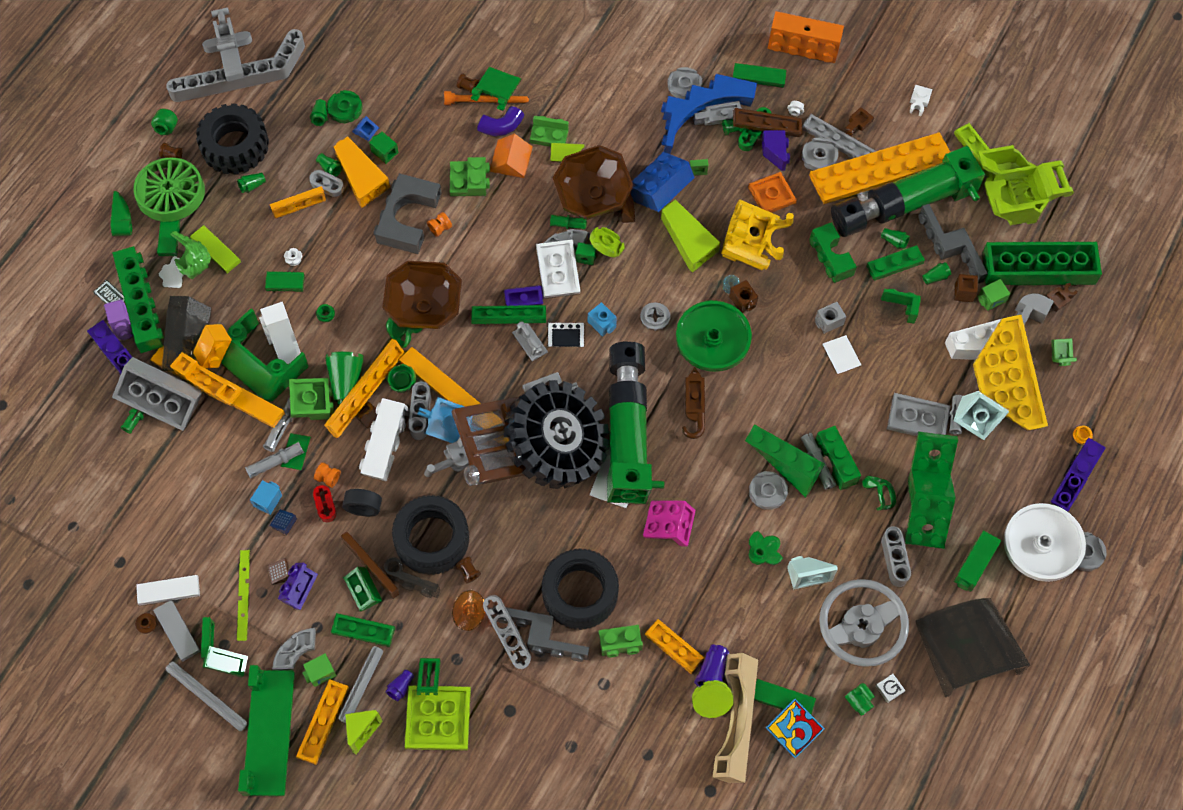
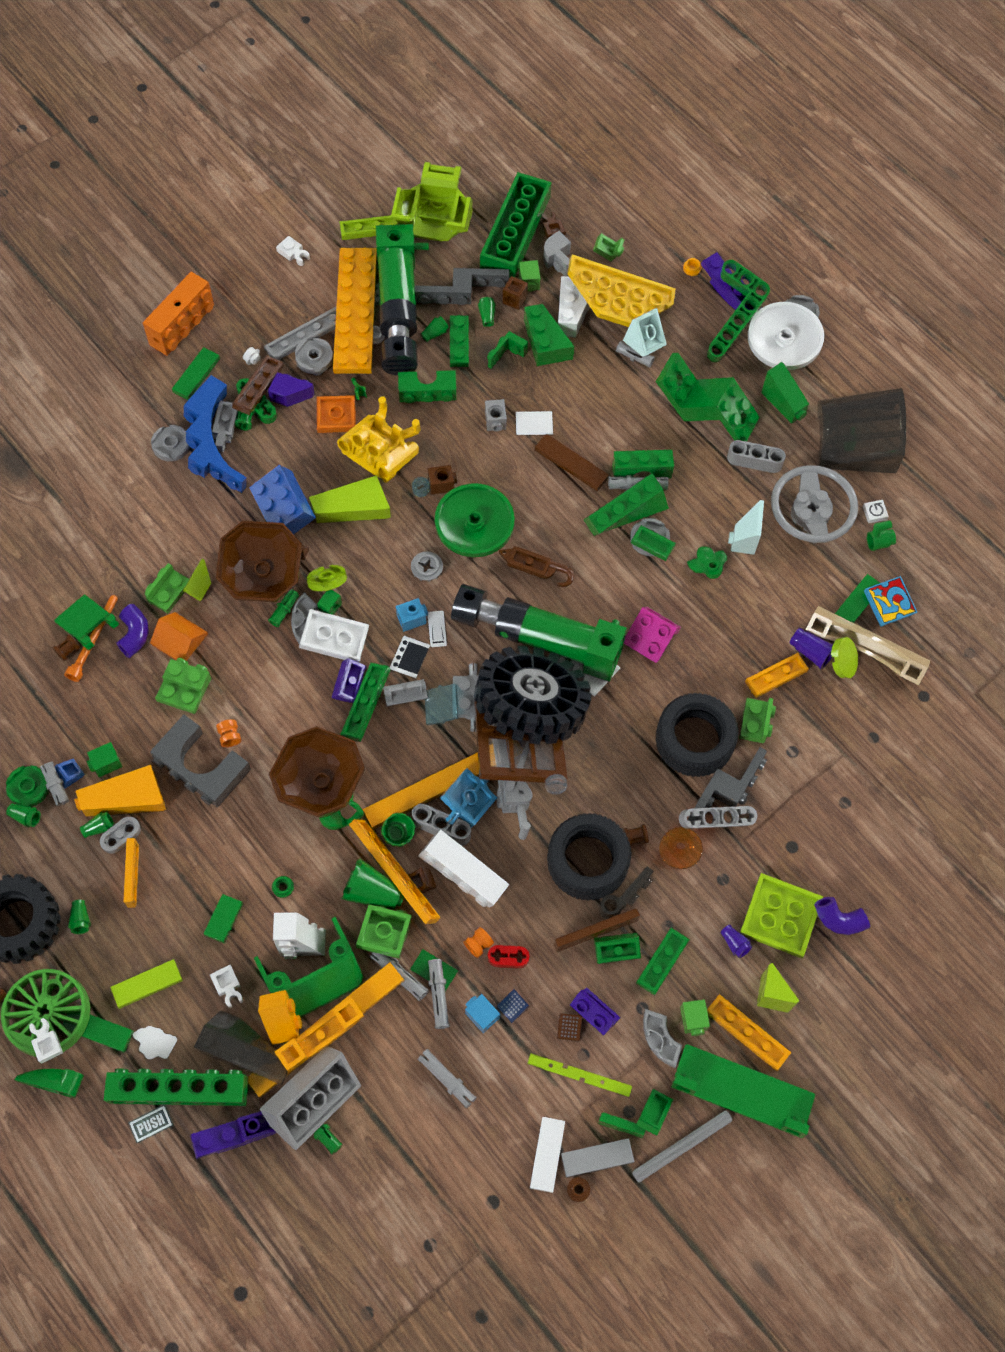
camera: 70 degrees left, 0 degrees up
medium lavender brick [104,300,134,340] -> none
bright green hair [171,231,211,280] -> none
white plate [284,248,302,266] -> none
light grey axle [338,646,383,723] -> none
black tyre [342,489,382,517] -> none
green tile [417,658,441,695] -> none
bright green tile [689,159,709,176] -> none
reddish brown plate [844,107,874,136] -> none
green piece [862,476,896,511] -> none
light grey tile [887,393,951,436] -> none
none -> white plate [29,1018,63,1064]
none -> light grey pin [40,762,69,806]
none -> white plate [210,965,243,1008]
none -> green hand [351,377,367,400]
none -> light grey pin [418,1049,477,1108]
none -> clear light blue piece [425,684,459,725]
none -> white sticker [428,611,447,647]
none -> green wedge [524,304,575,366]
none -> reddish brown tile [534,434,609,491]
none -> green tile [631,525,676,561]
none -> green beam [707,260,770,362]
none -> dark purple cylinder [814,897,870,935]

